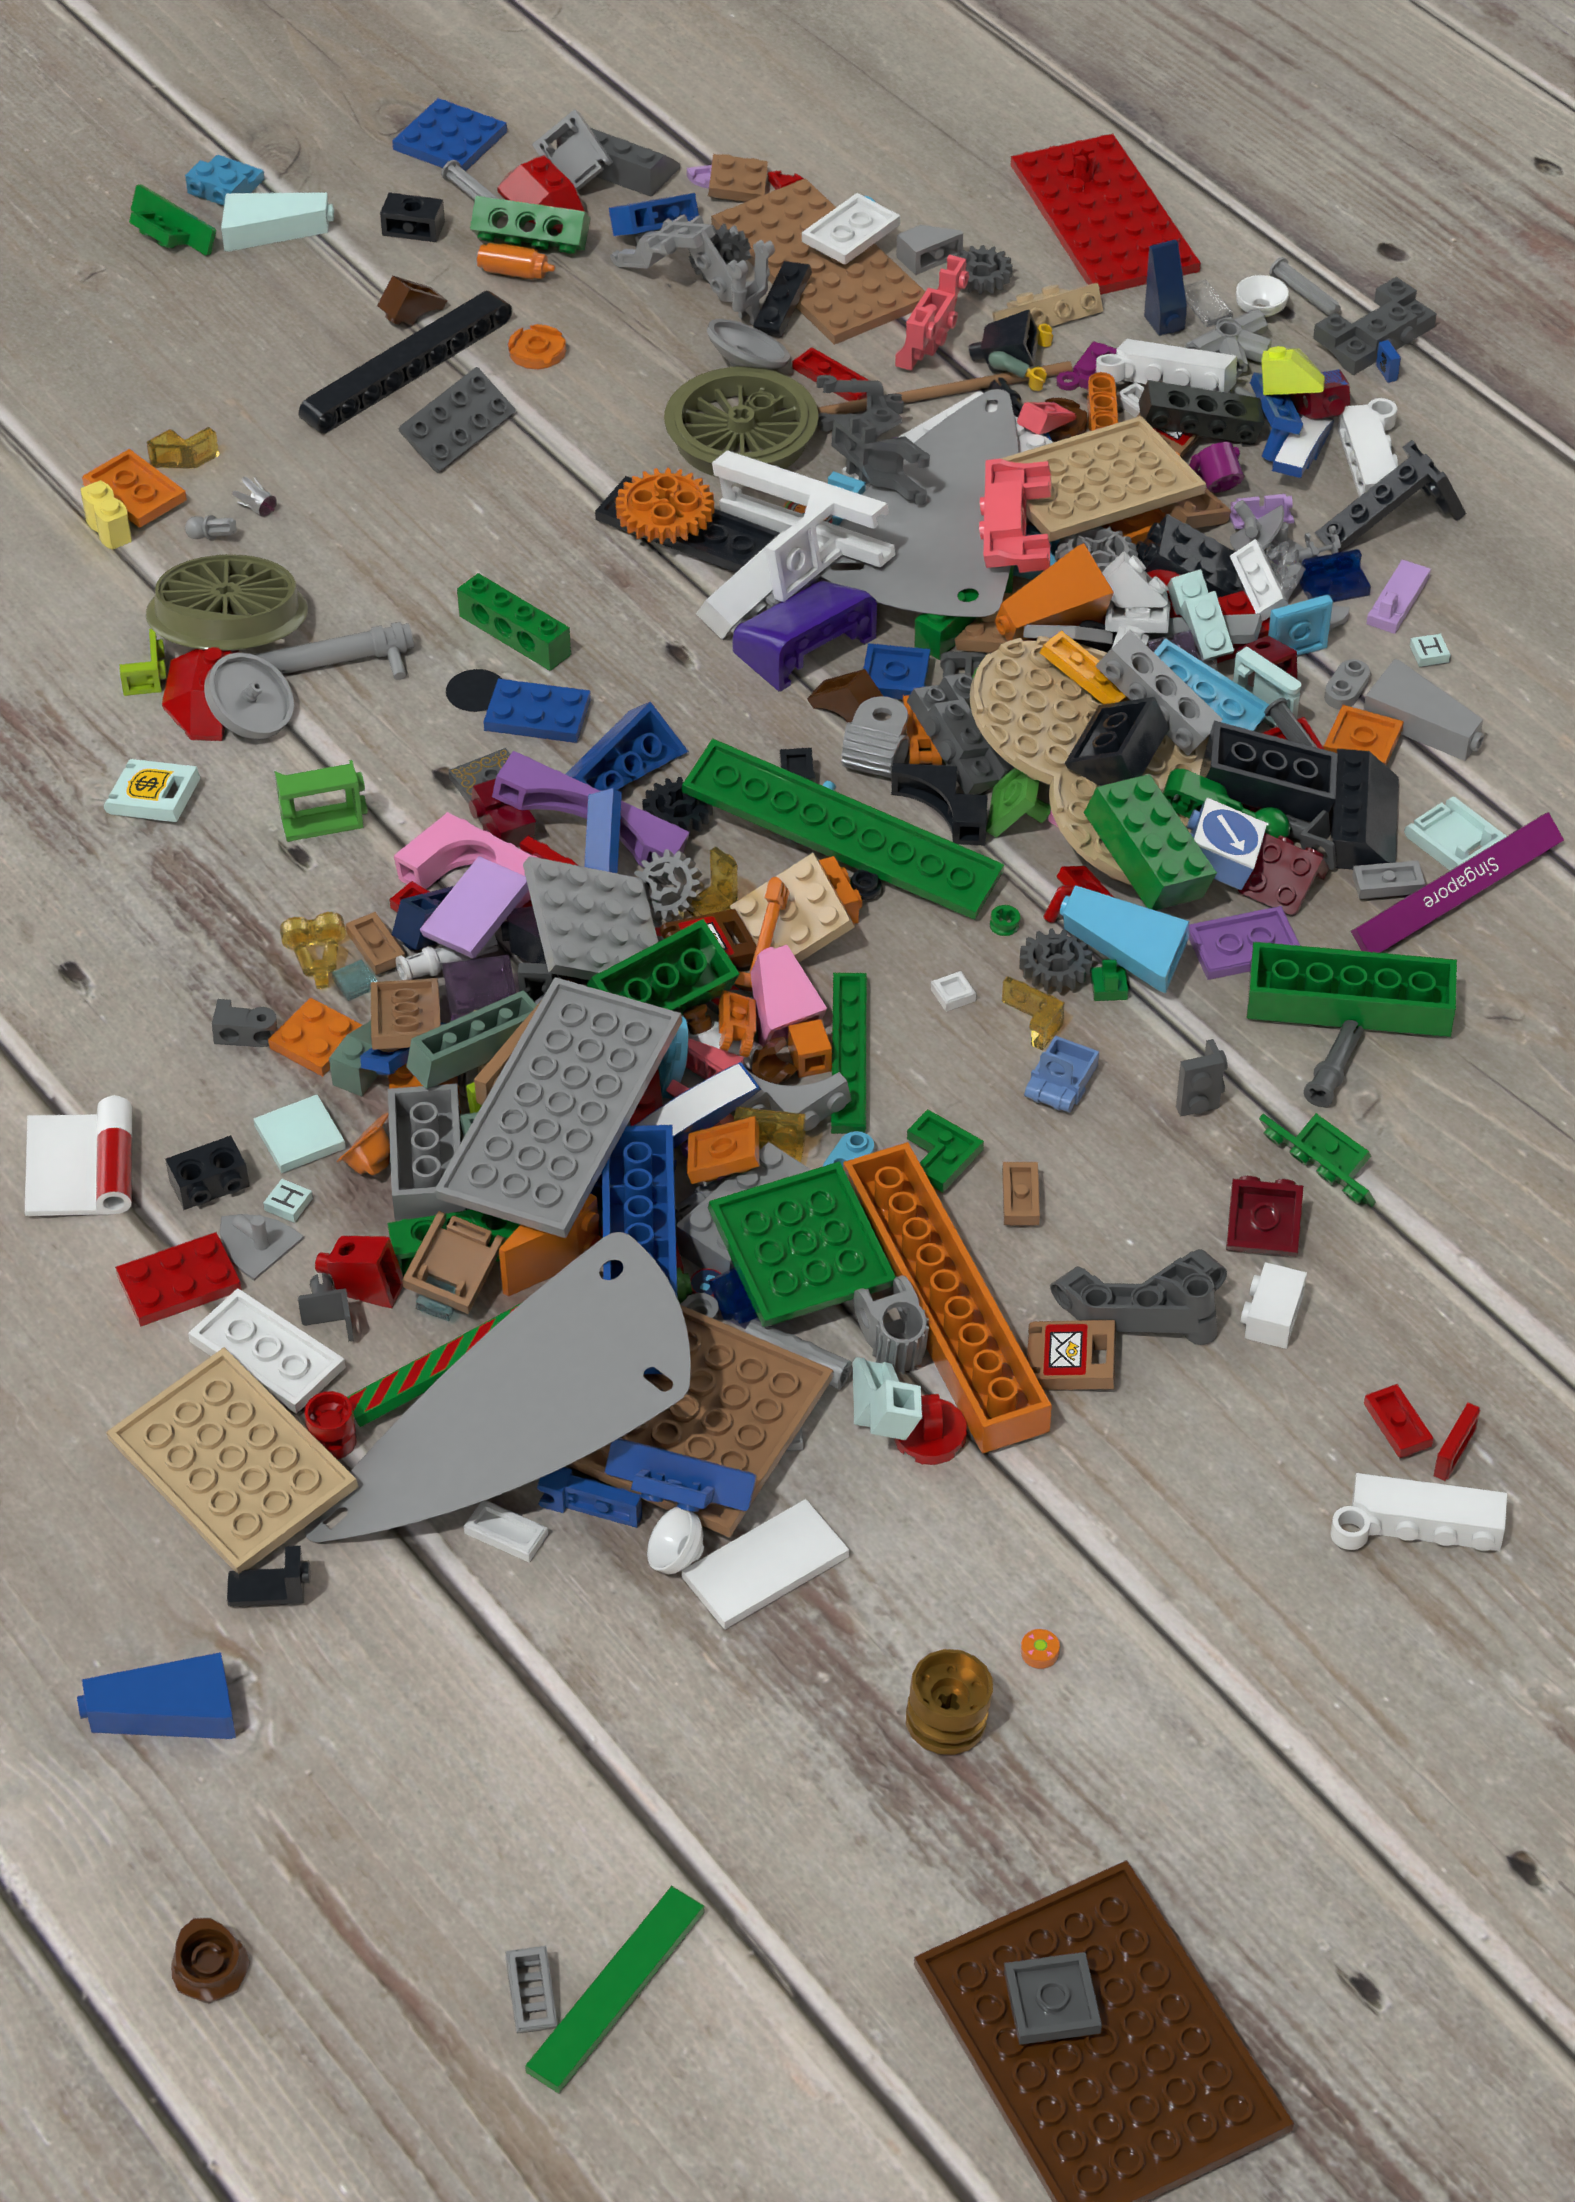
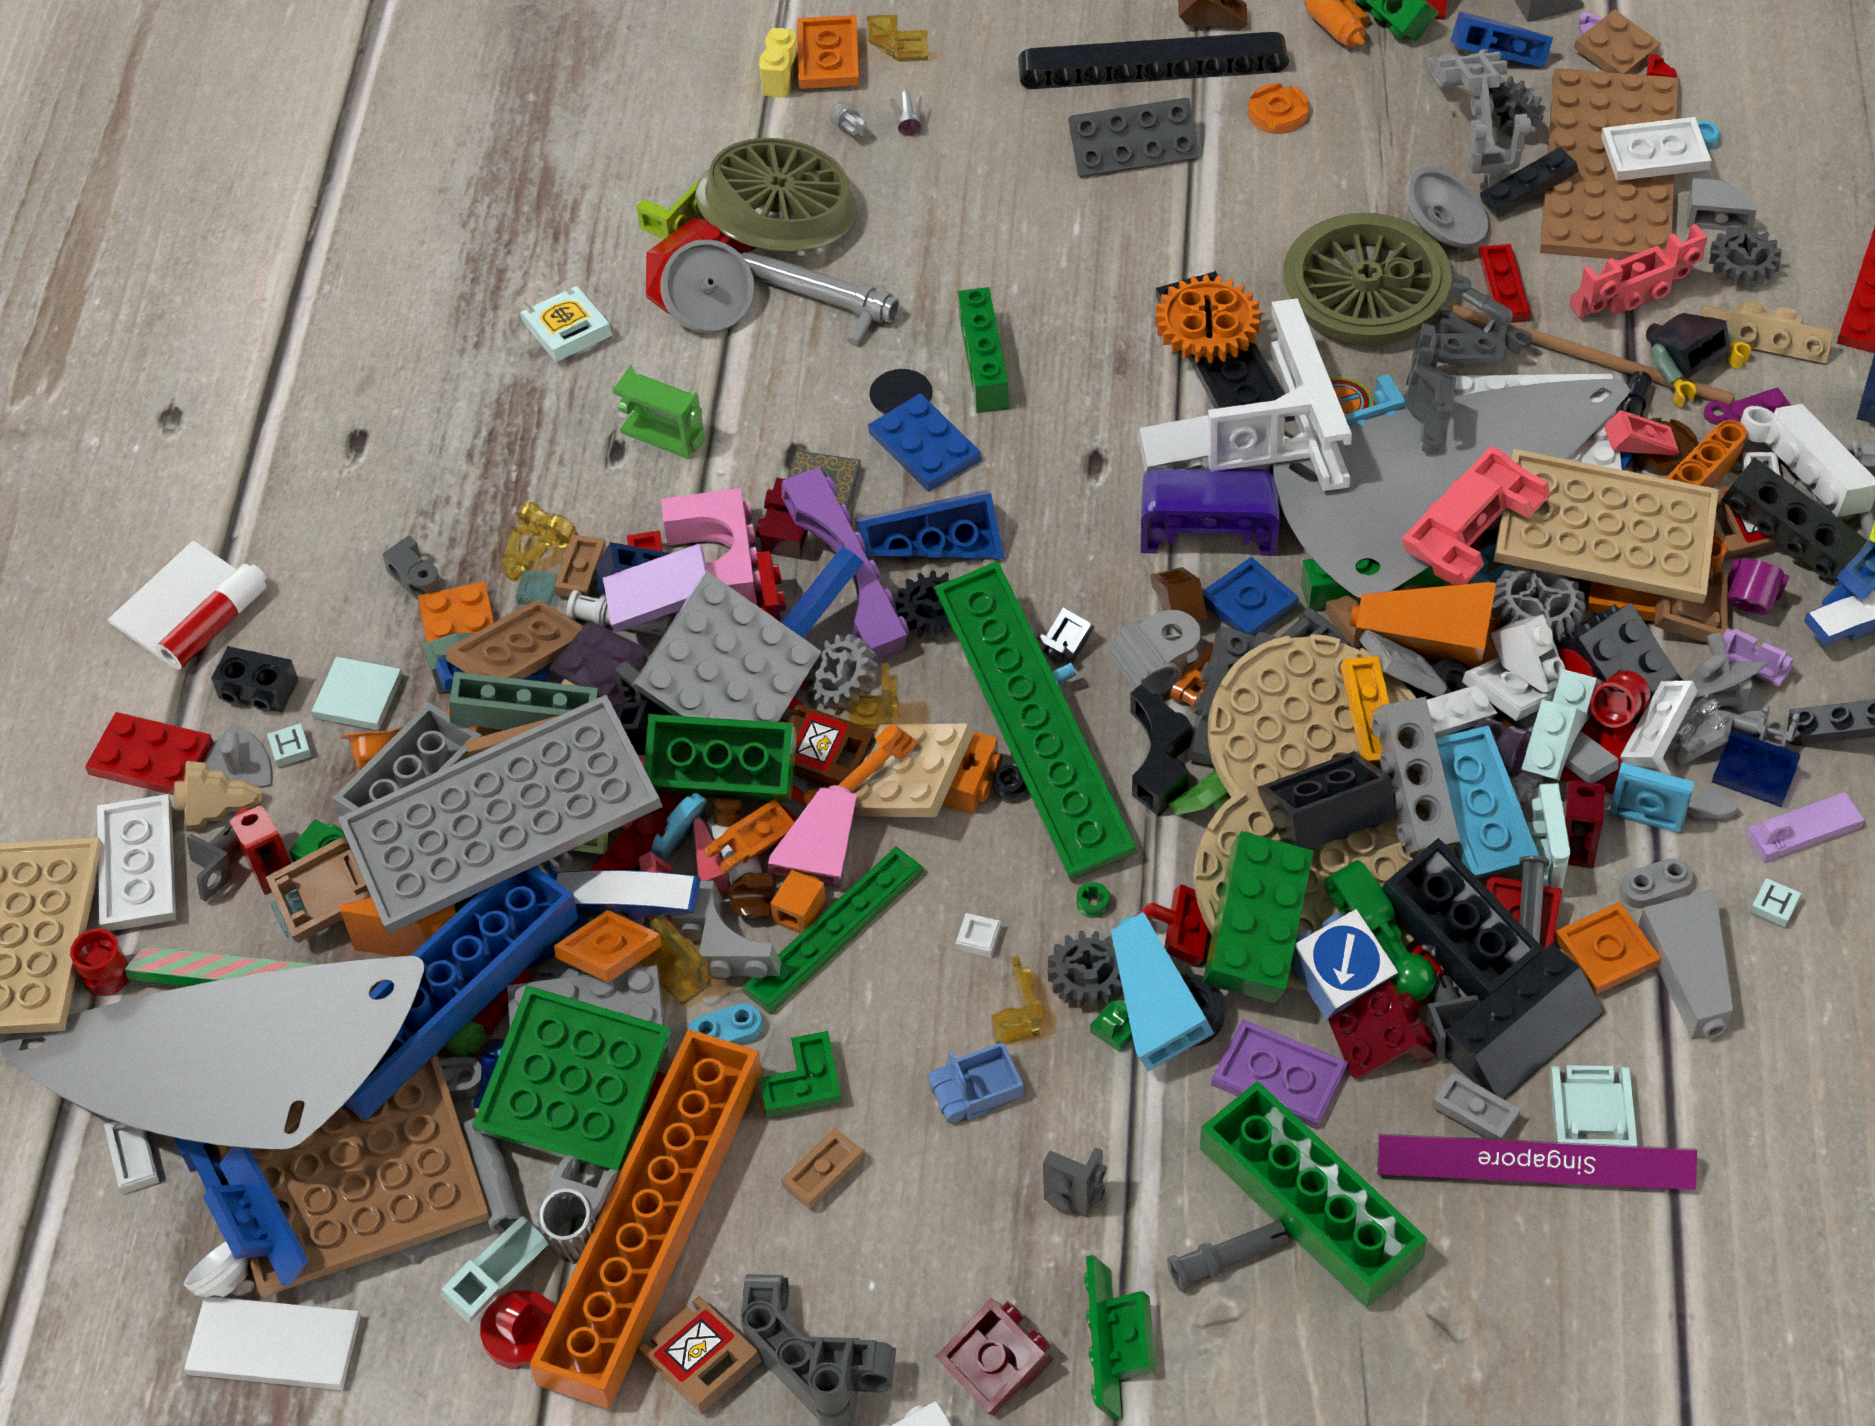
camera: 45 degrees right, 5 degrees up
none -> tan rock [174,761,262,830]
none -> red wheel [1590,670,1651,728]

